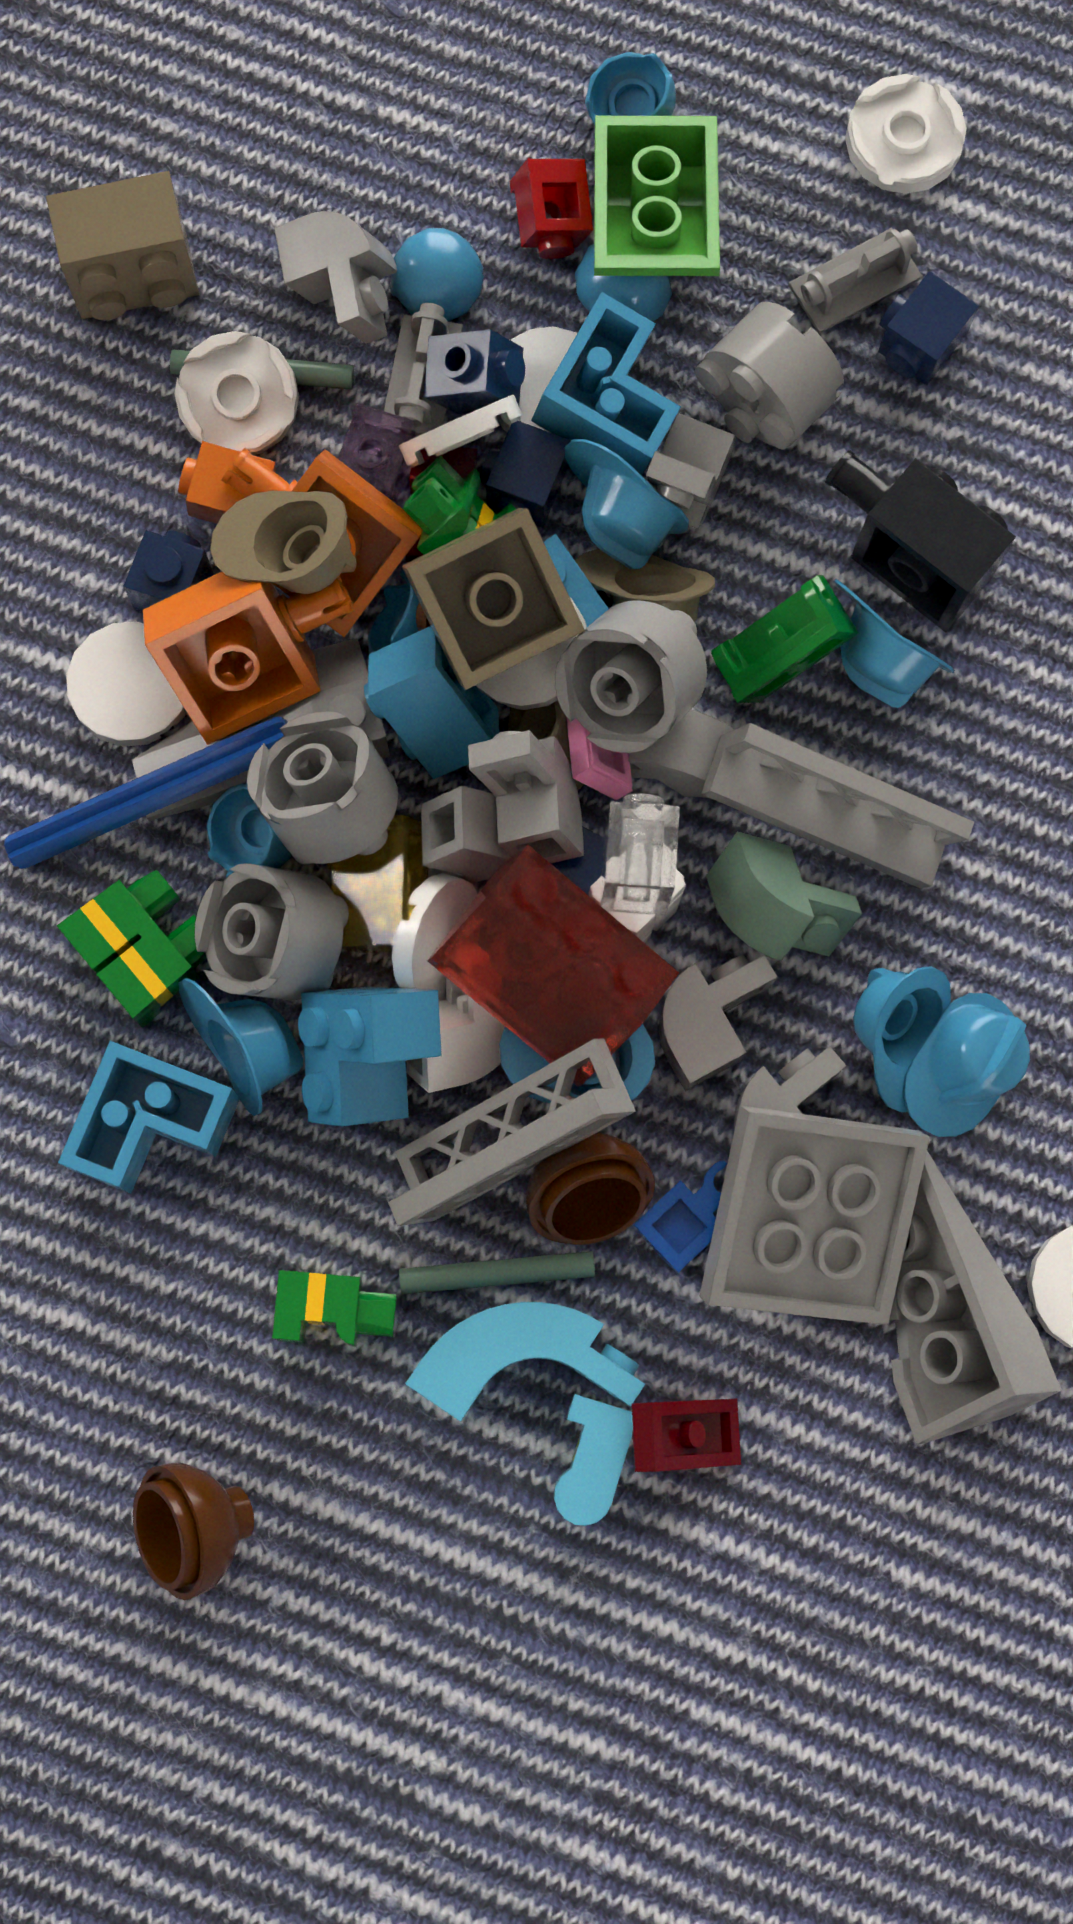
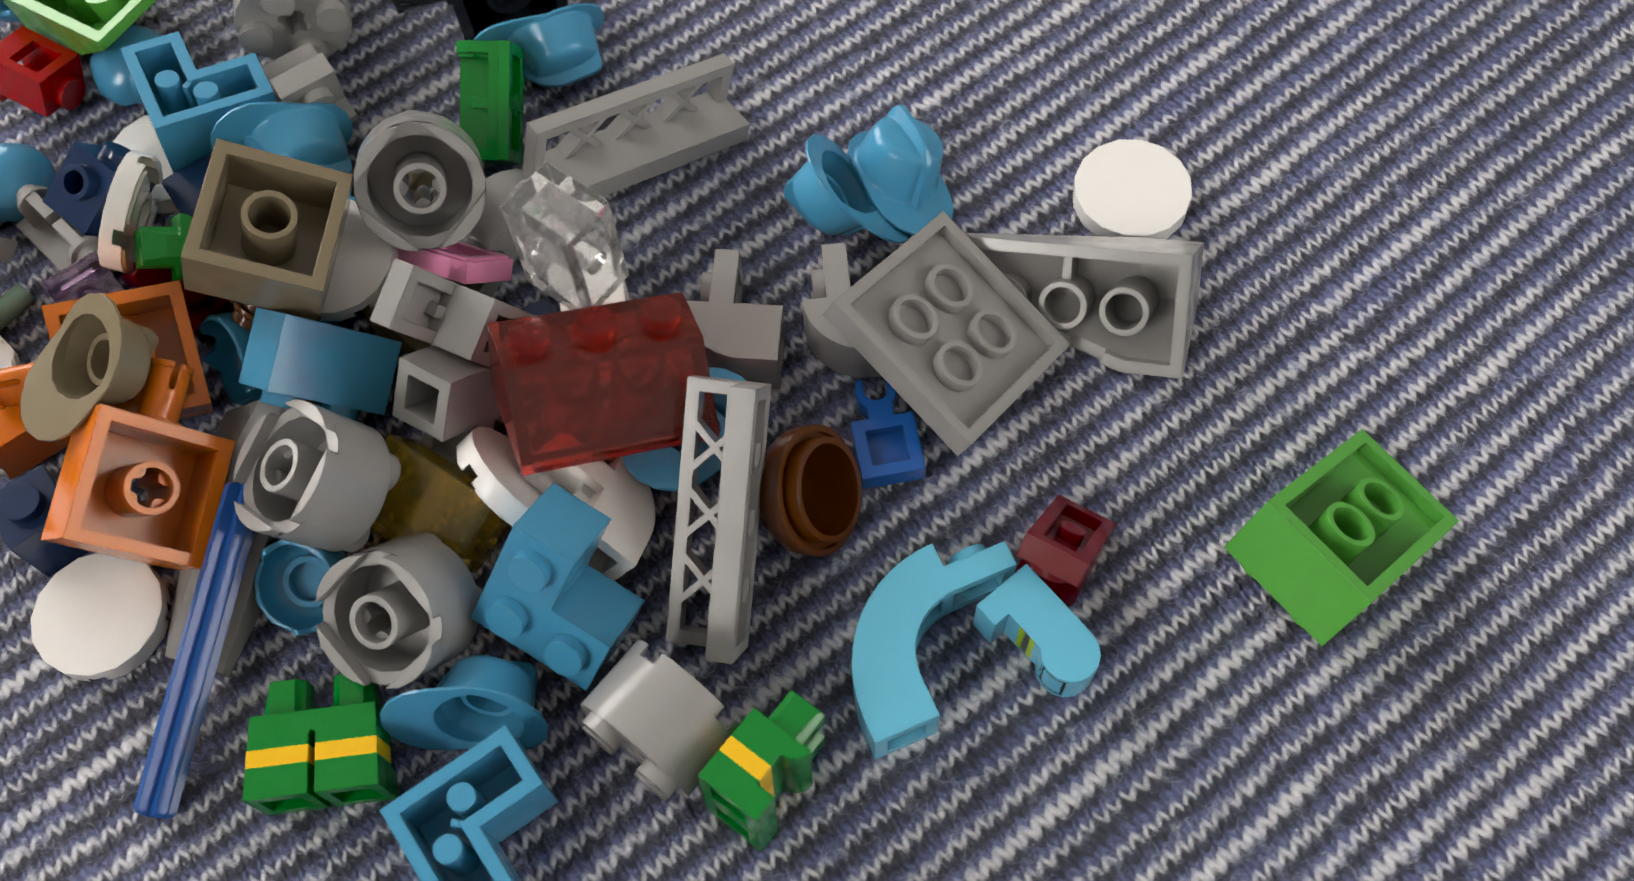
camera: 50 degrees left, 15 degrees down
sand green bar [399,1251,595,1295] -> none
sand green brick [706,831,862,961] -> none
none -> light grey brick [580,640,740,802]
none -> bright green slope [1224,429,1459,646]

